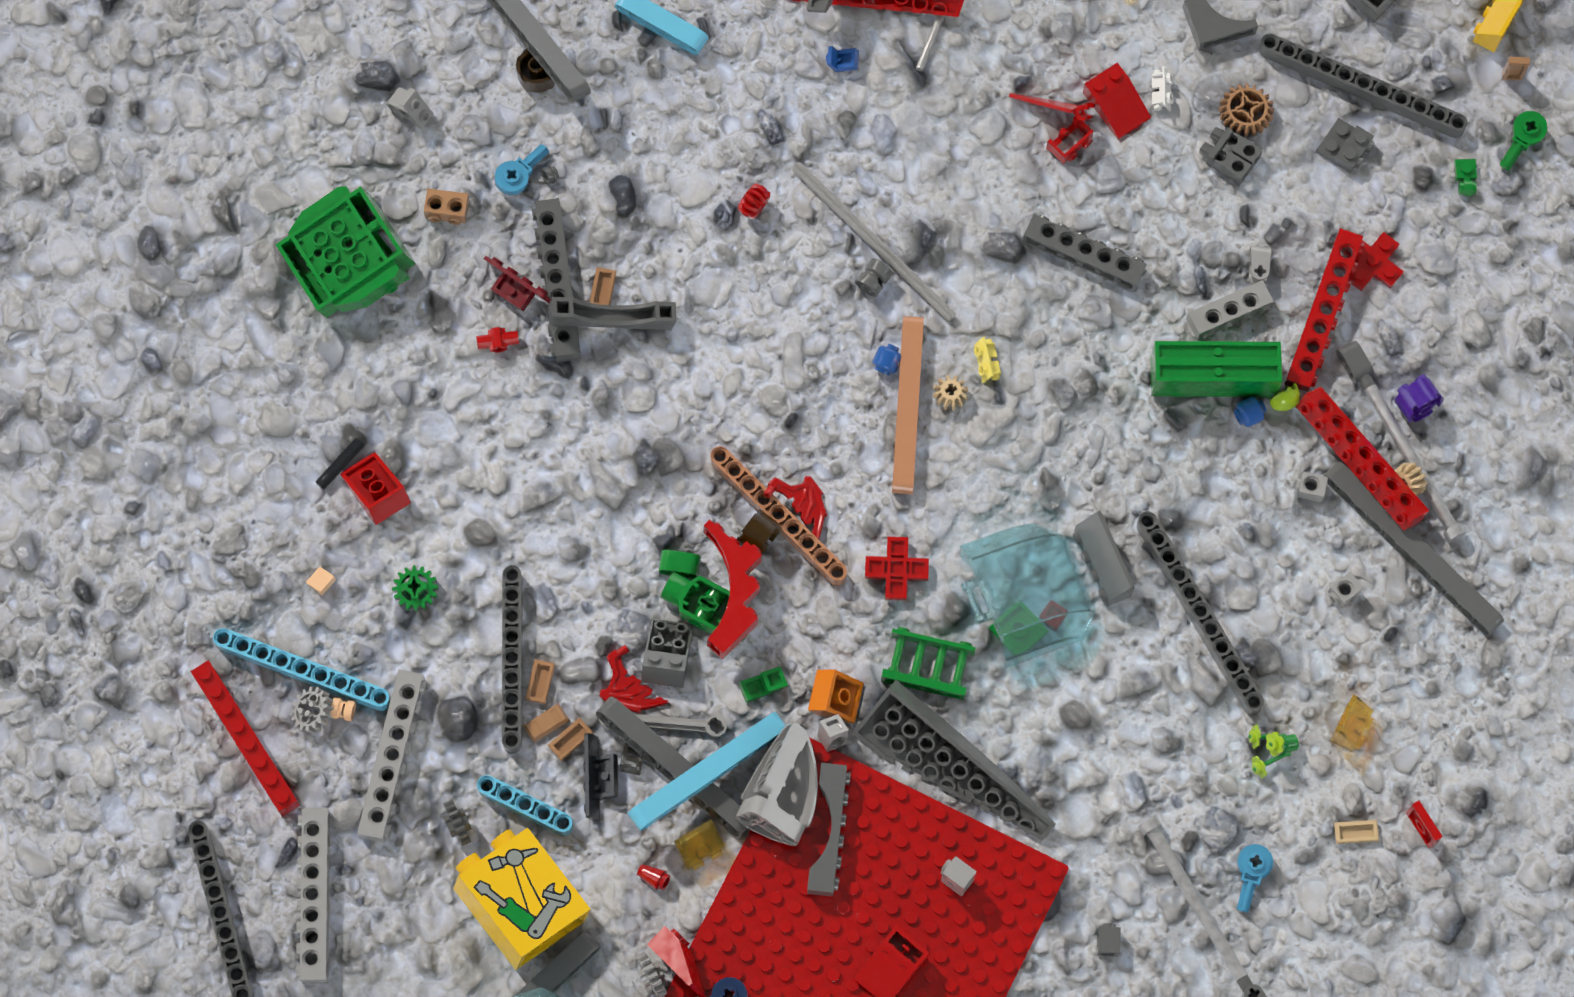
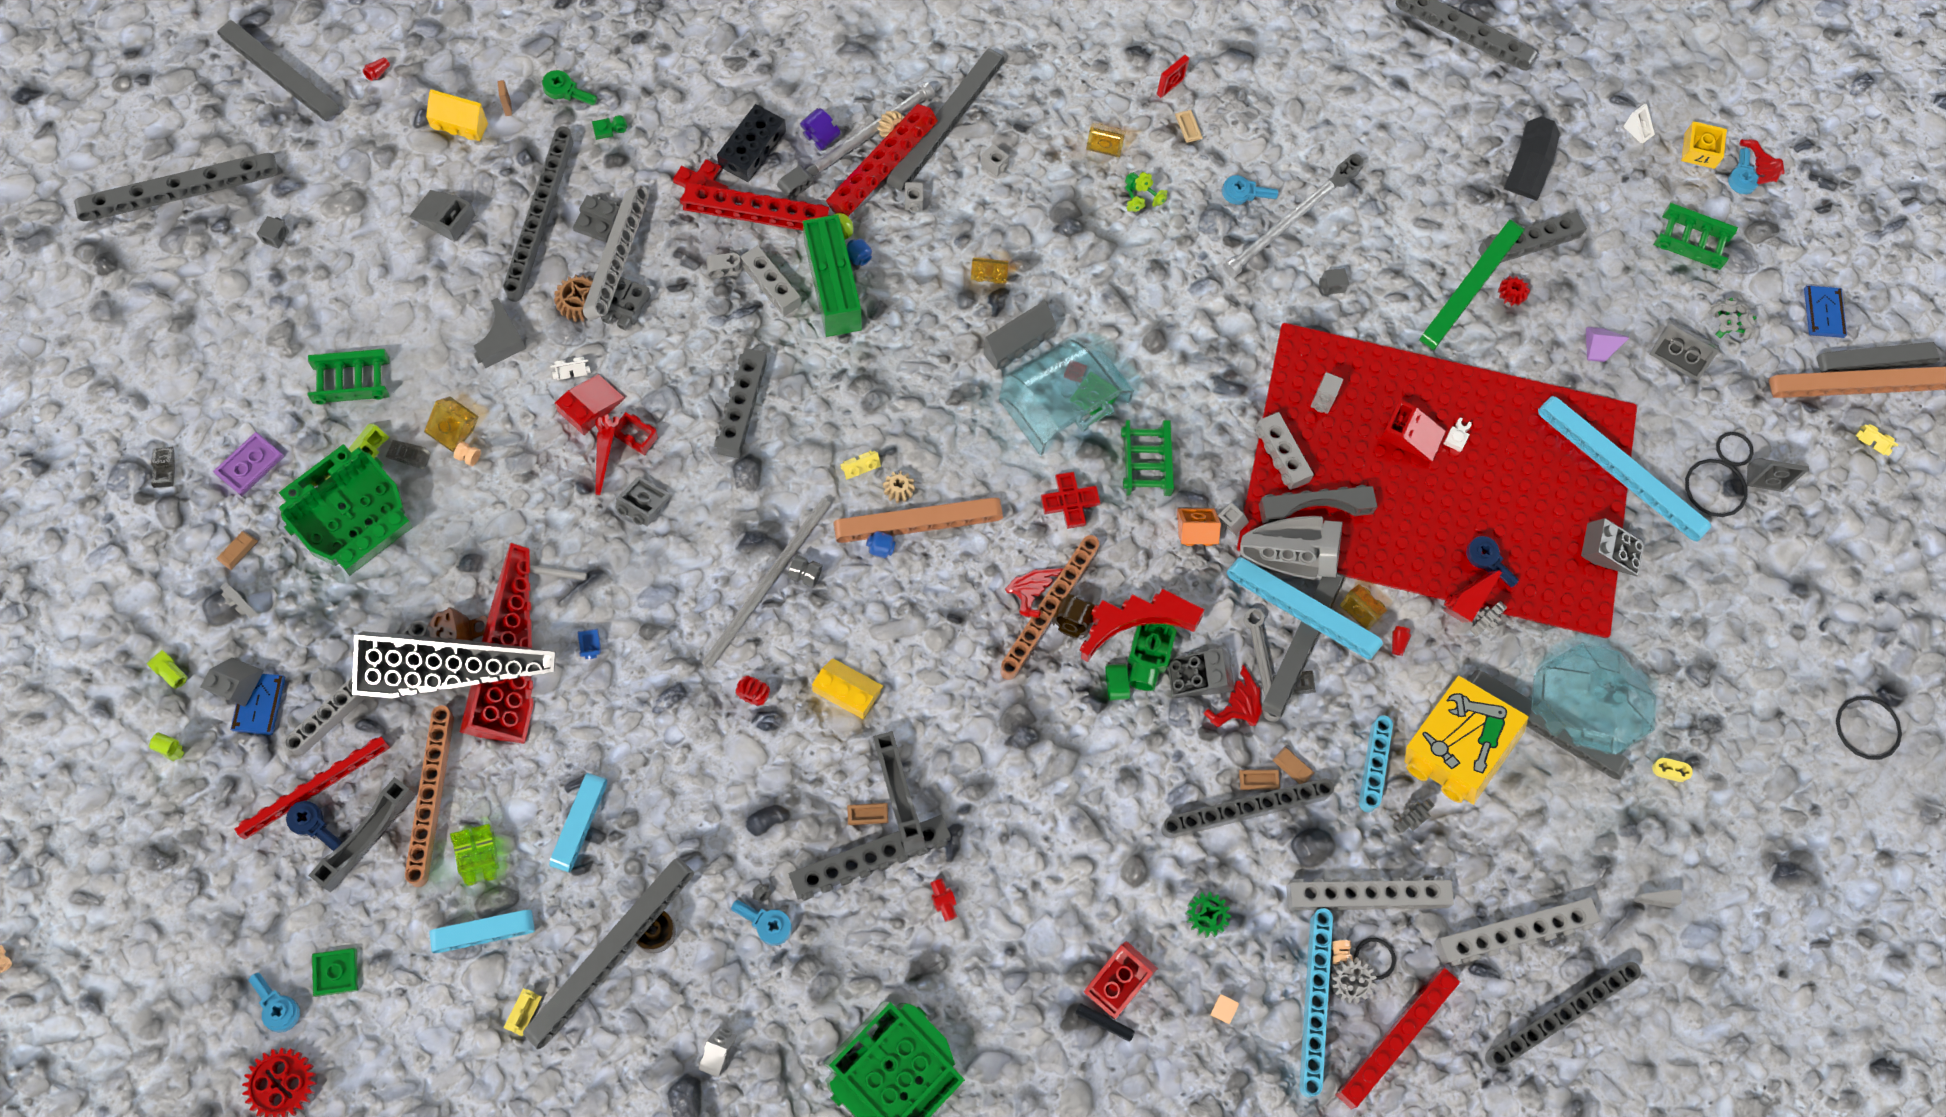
camera: 110 degrees left, 5 degrees down
medium nougat brick [424,188,470,225] -> none
dark red bracket [483,255,551,312] -> none
medium nougat tile [547,717,593,761] -> none
black bracket [583,733,618,821] -> none
green slope [738,666,788,703] -> none
dark grey wedge [853,680,1056,840] -> none
dark grey beam [1137,511,1264,715] -> none
none -> light grey beam [583,185,649,320]
none -> dark grey plate [615,476,670,526]
none -> black brick [717,104,786,182]
none -> yellow slope [812,658,883,720]
none -> clear yellow bracket [971,257,1009,284]
none -> light grey brick [1256,412,1314,490]
none -> black piece [1354,937,1396,980]

